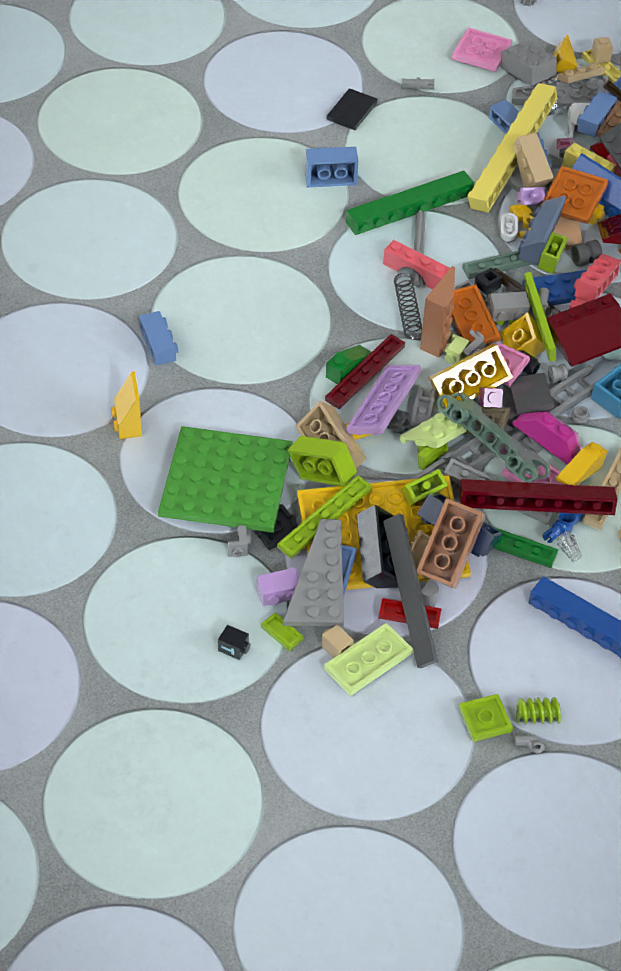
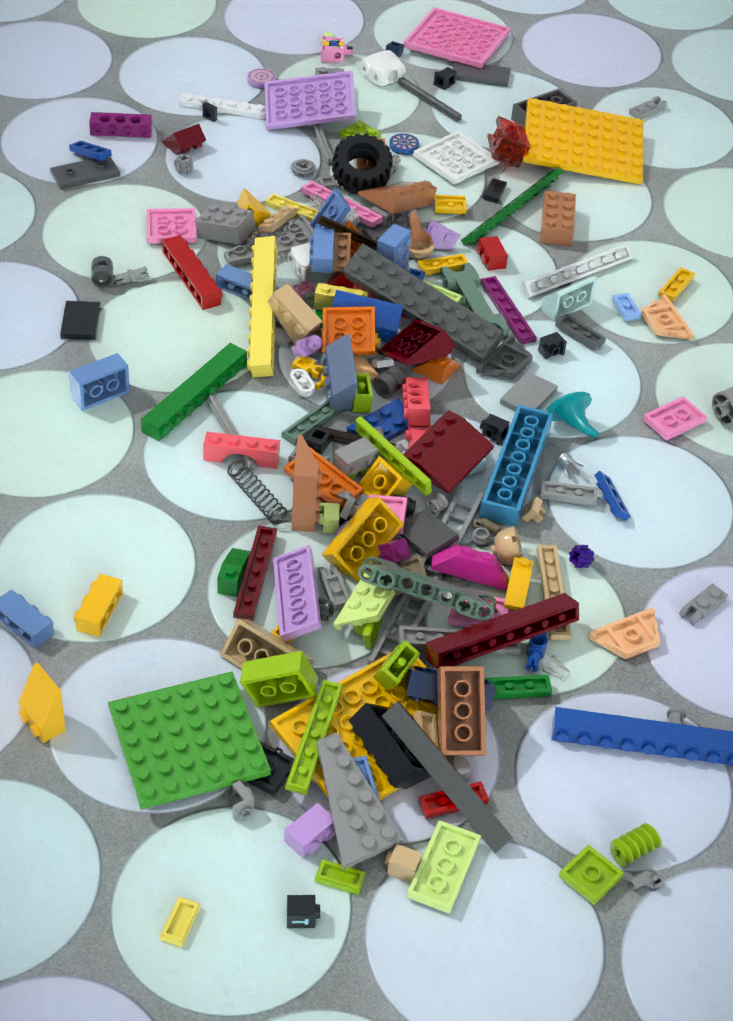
camera: 30 degrees left, 5 degrees down
tan brick [591,37,613,63] -> none
none -> yellow brick [74,573,123,637]
none -> dark grey wheel [91,256,114,288]
none -> light yellow tile [160,897,201,947]
none -> red brick [162,235,223,310]
none -> light grey tile [368,356,394,368]
none -> dark tan arm [473,518,502,535]
none -> tan cylinder [491,526,524,566]

